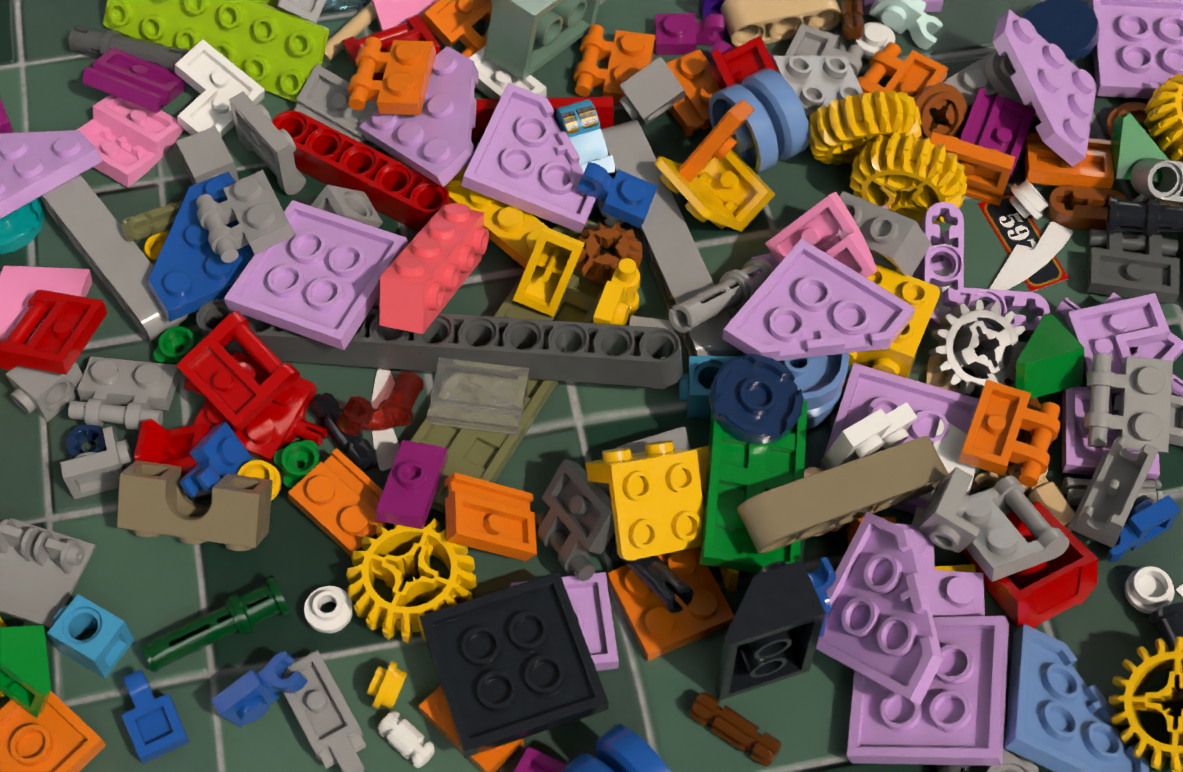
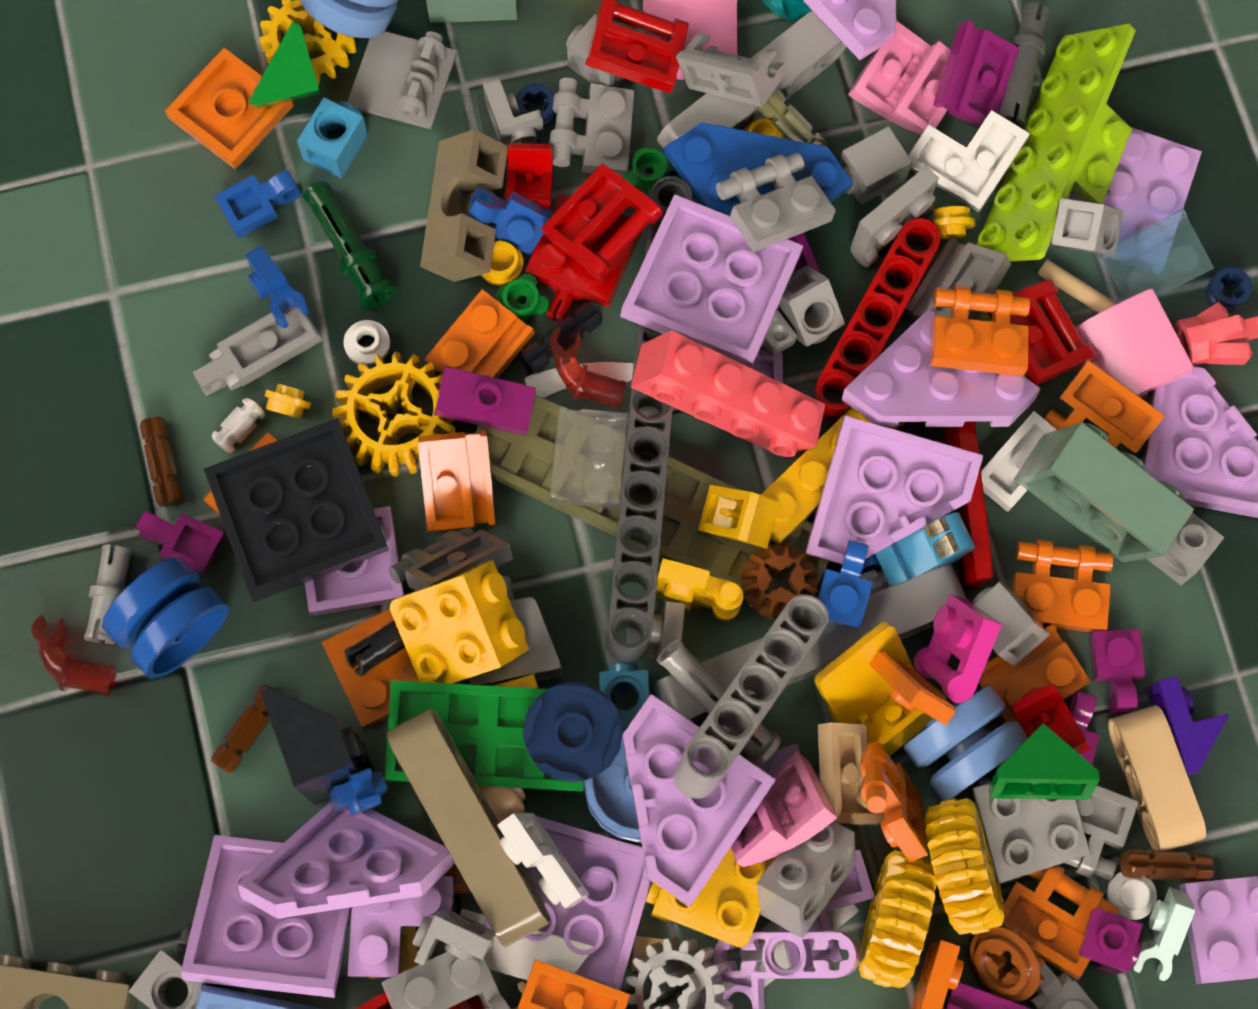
camera: 85 degrees right, 15 degrees up
none -> light grey beam [673,595,829,799]
none -> light grey hinge [676,33,787,107]
none -> tan plate [817,722,885,825]
none -> orange plate [860,742,928,863]
none -> dark pink plate [914,594,1002,704]
none -> yellow plate [931,206,975,239]
none -> green slope [989,724,1100,800]
none -> magenta bracket [1079,908,1143,975]

